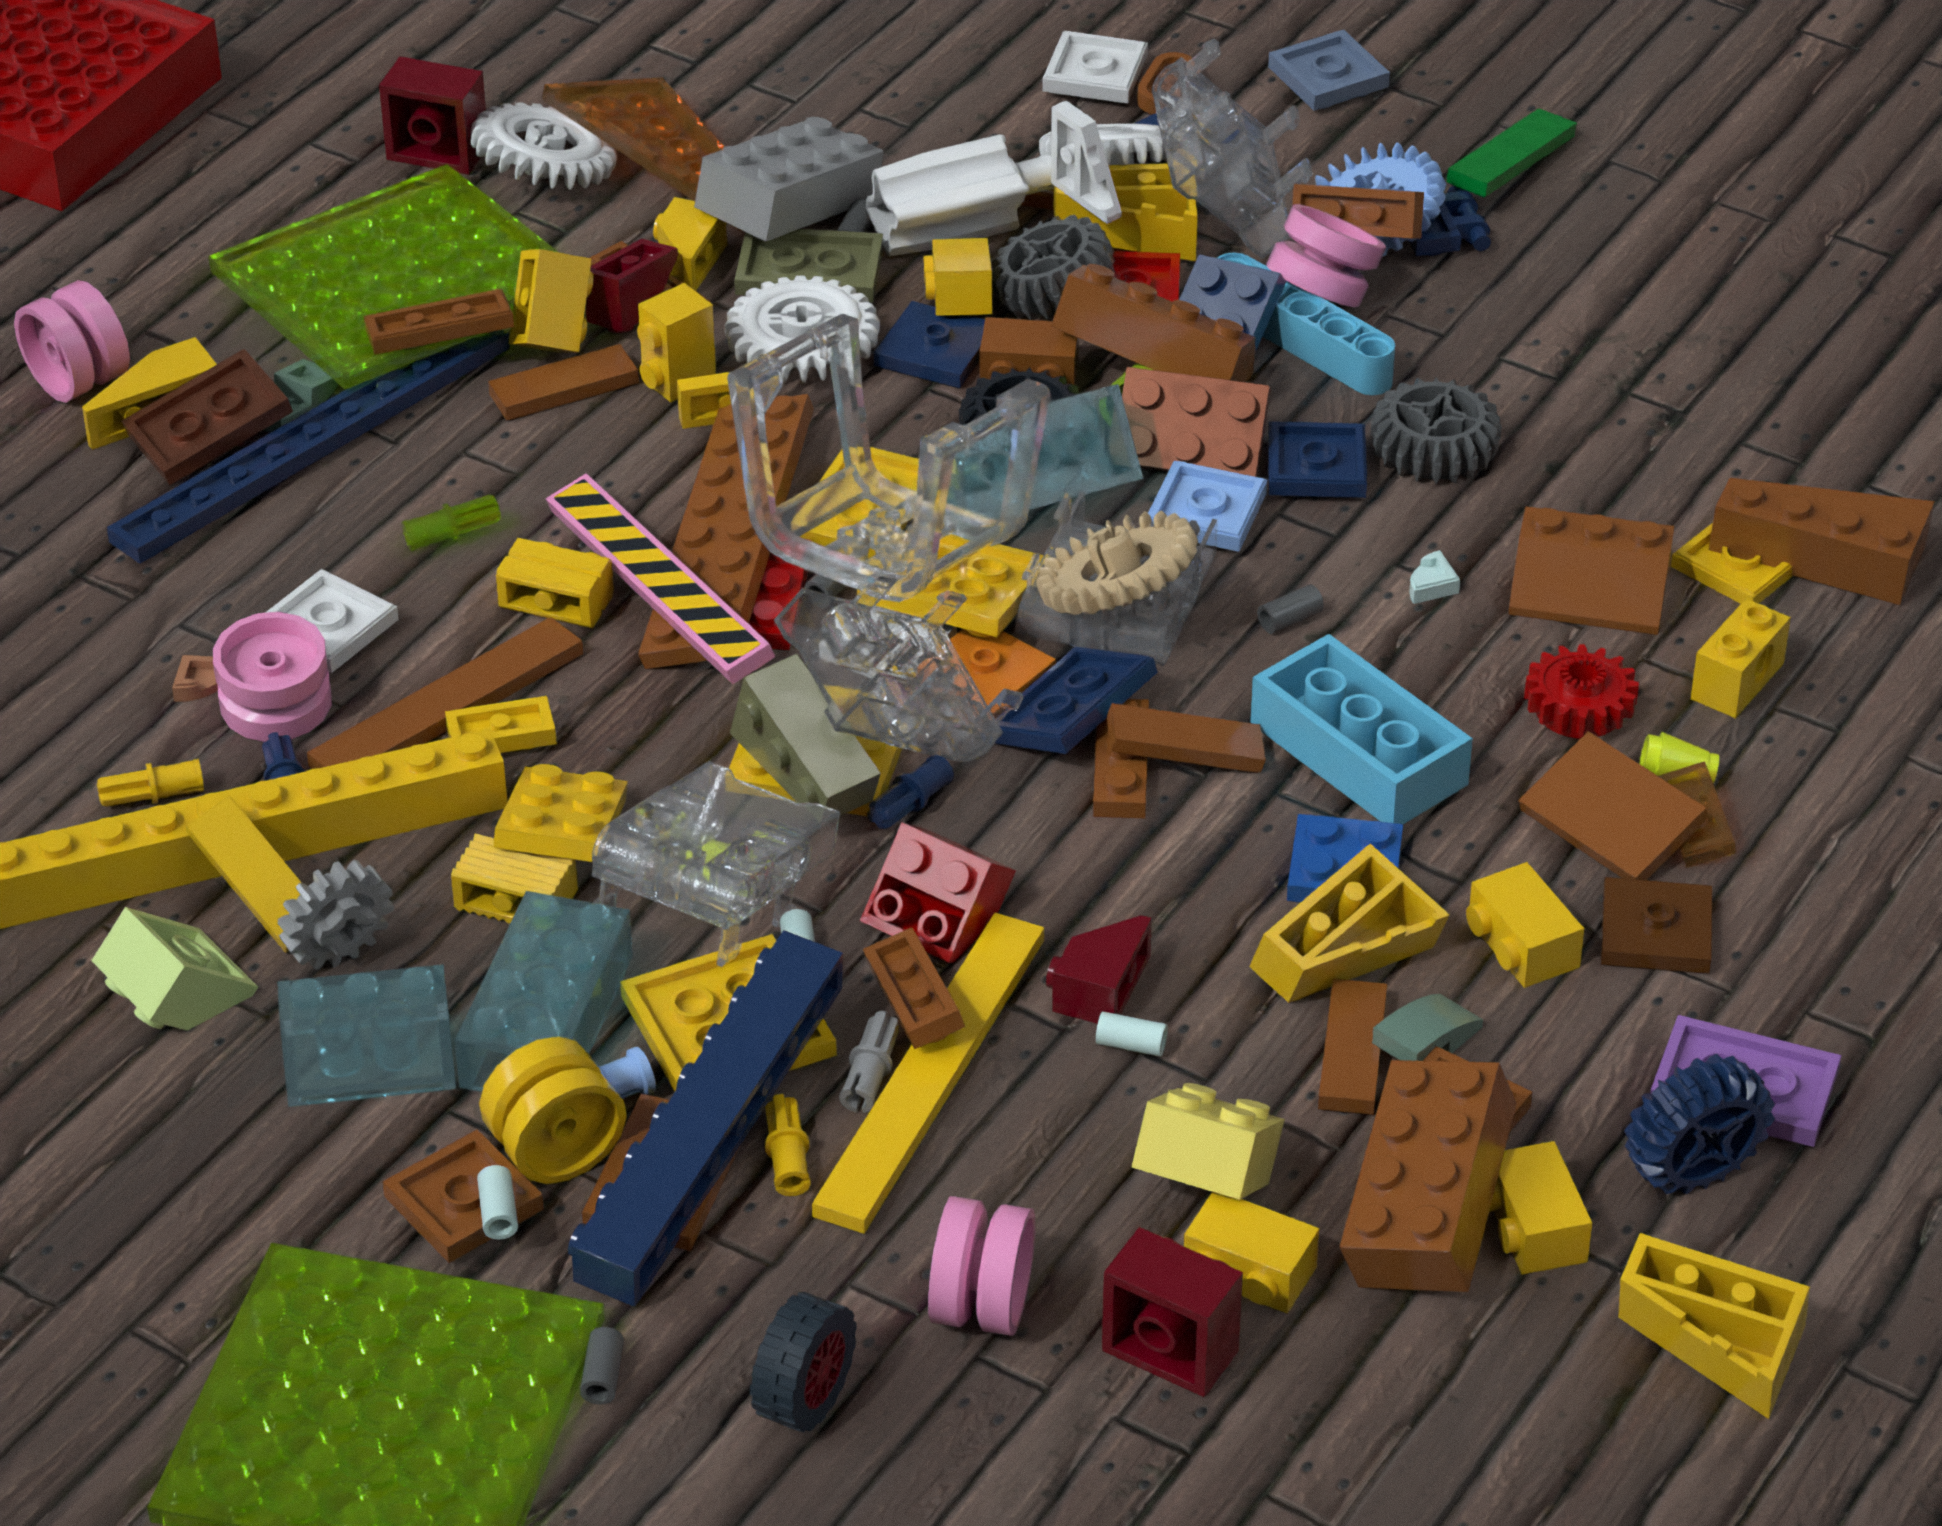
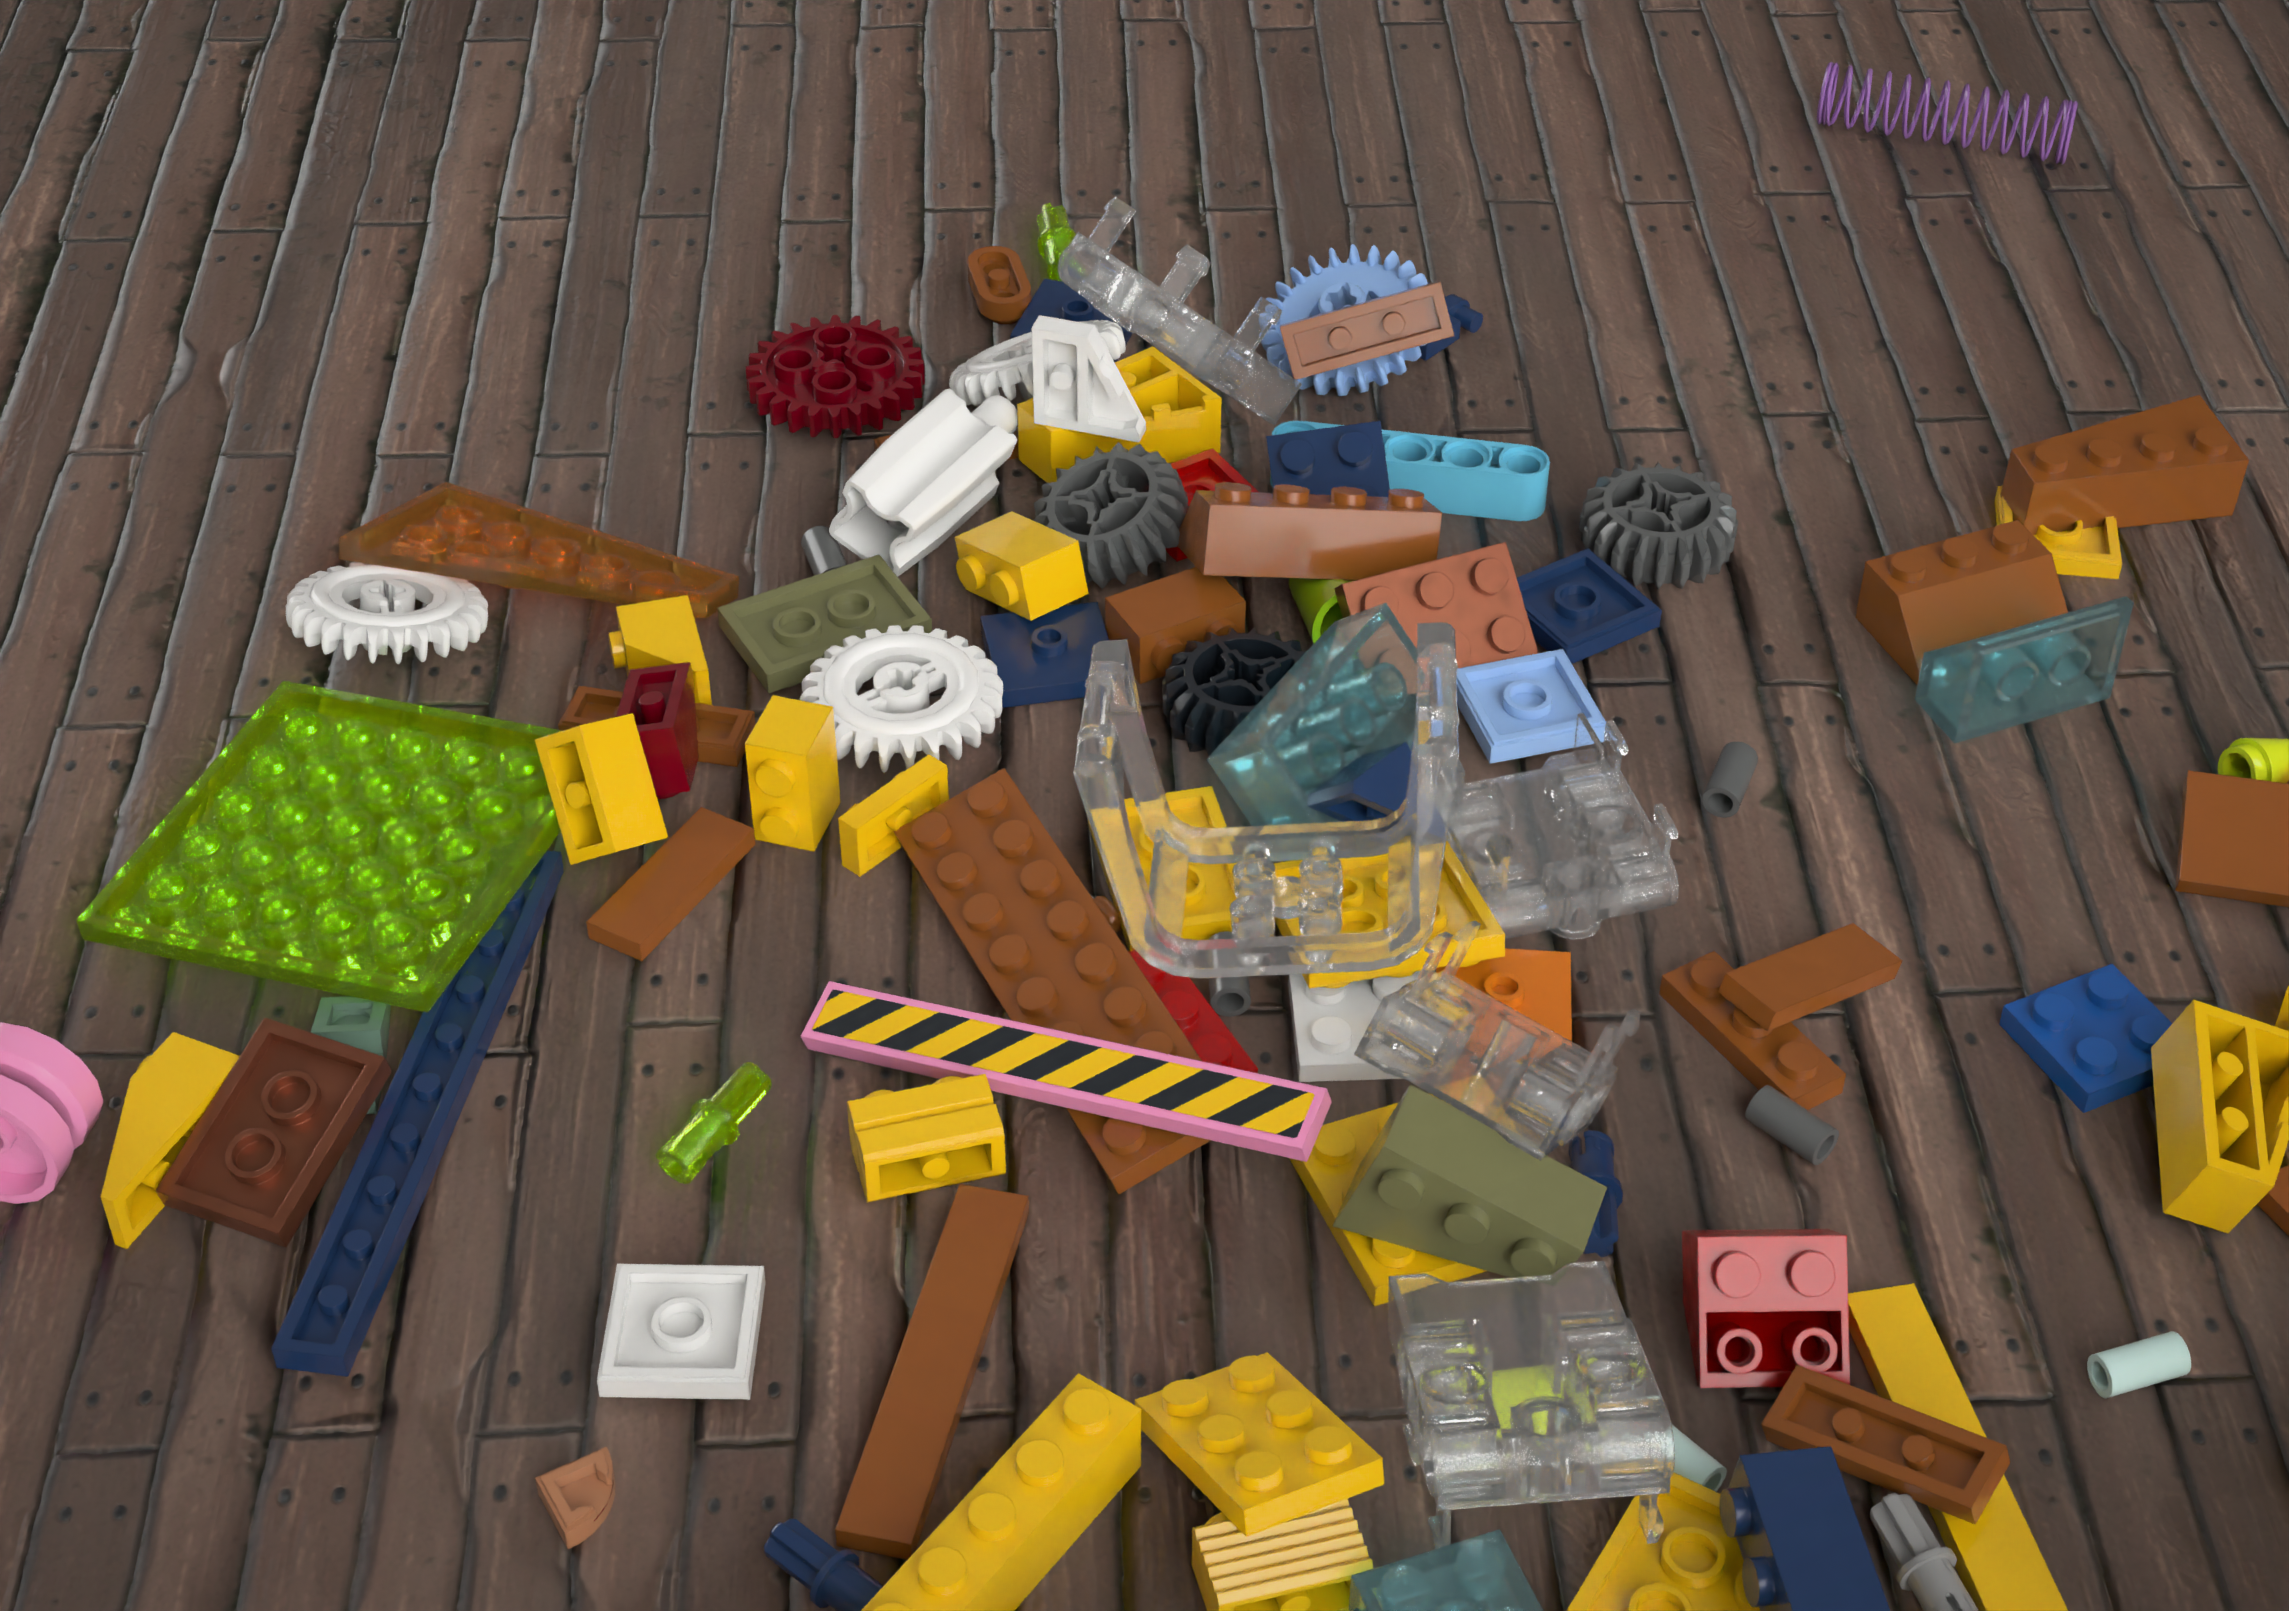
camera: 35 degrees left, 0 degrees up
bright pink wheel [213,612,332,742] -> none
dark orange tile [364,289,514,355] -> none
dark red brick [379,56,486,175] -> none
yellow plate [445,696,557,753] -> none
light grey brick [694,117,884,241] -> none
dark blue tile [984,646,1158,754] -> none
tan gear [1036,511,1198,615] -> none
white plate [1042,31,1148,103] -> none
dark red slope [1046,915,1152,1024] -> none
medium azure brick [1250,634,1473,824] -> none
bright pink wheel [1266,204,1386,307] -> none
sand blue plate [1268,29,1390,111] -> none
light aqua tile [1409,550,1460,604] -> none
green tile [1446,108,1577,198] -> none
red gear [1524,644,1639,739] -> none
yellow brick [1690,598,1791,718] -> none
none -> dark red gear [746,315,925,438]
none -> clear neon green axle [1037,202,1081,283]
none -> dark blue slope [1307,742,1446,844]
none -> dark grey piece [1745,1085,1839,1165]
none -> clear light blue slope [1915,596,2134,744]

